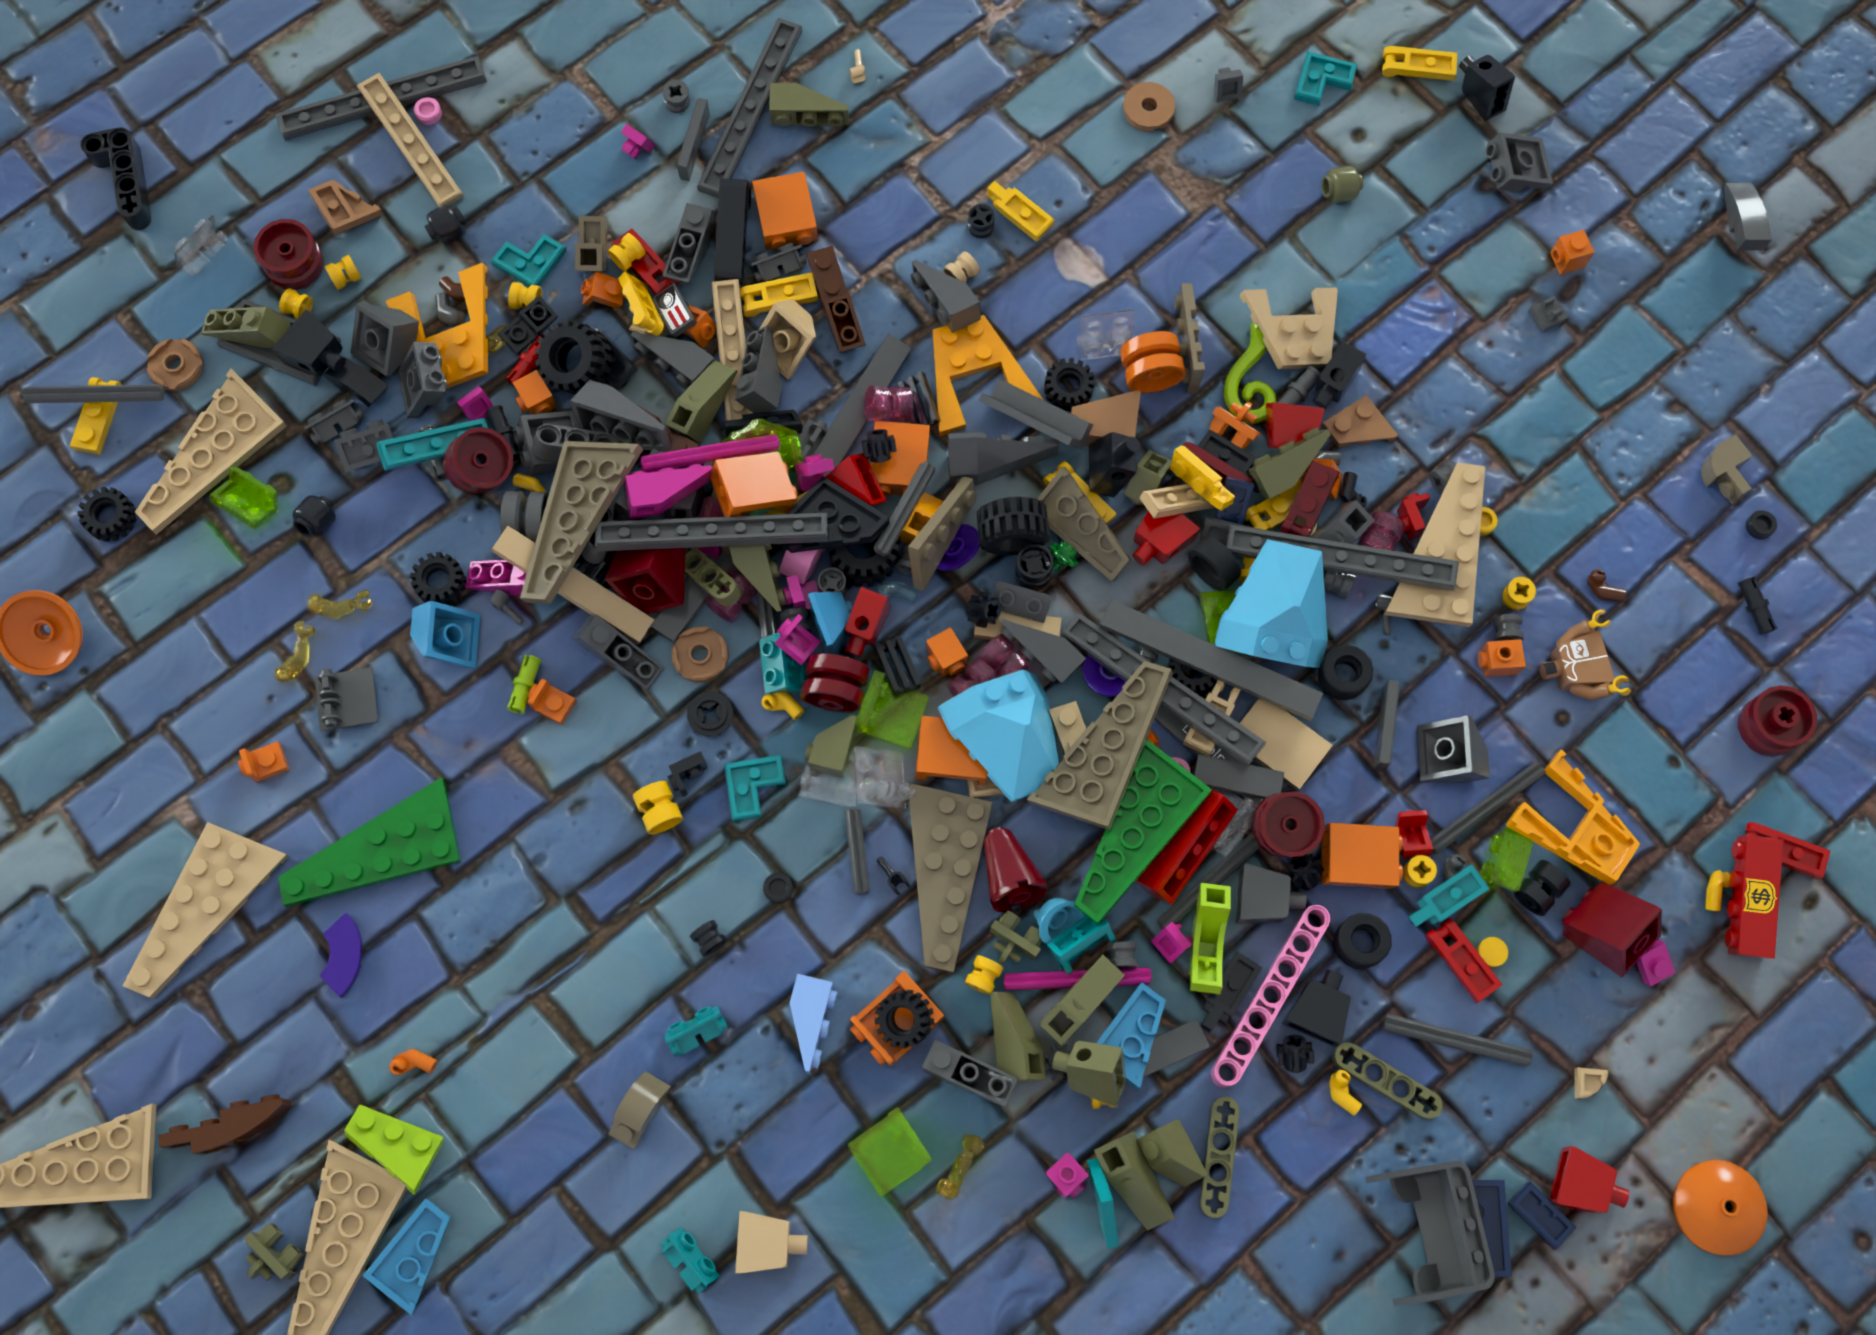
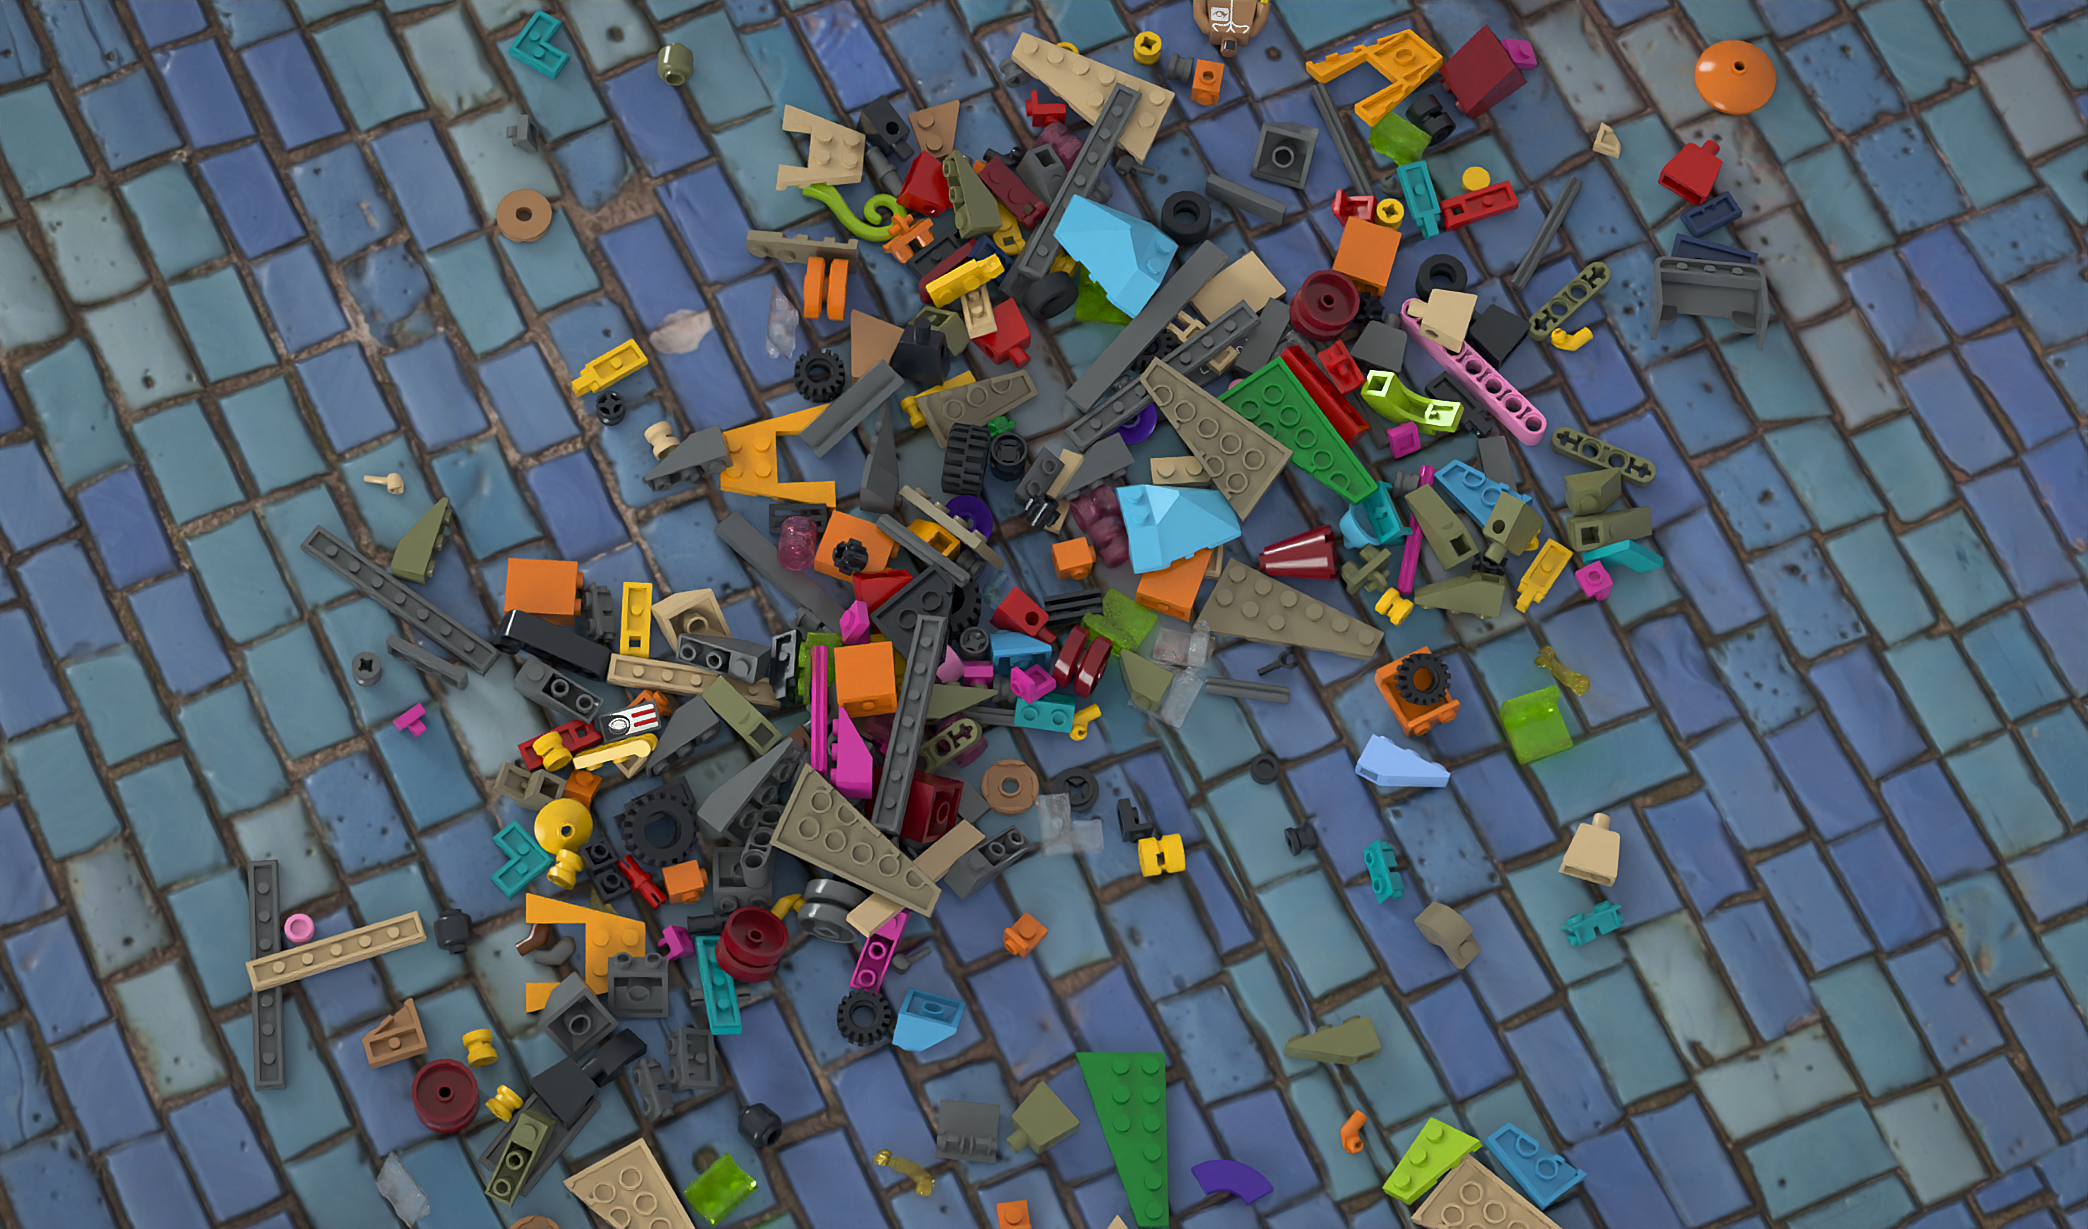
camera: 80 degrees left, 5 degrees down
clear yellow arm [307,590,372,619] -> none
lime pin [506,655,542,714] -> none
teal tile [724,755,786,822] -> none
reddish brown slope [807,246,866,353] -> none
dark grey slope [922,1040,1018,1108] -> none
black gear [1276,1034,1314,1073] -> none
none -> yellow dish [534,798,593,855]
none -> olive torso [1005,1080,1080,1154]
none -> clear brick [1036,793,1104,858]
none -> olive slope [1283,1015,1382,1066]
none -> red hips [1317,339,1367,397]
none -> tan torso [1407,289,1478,353]
none -> yellow hinge [1515,538,1574,613]

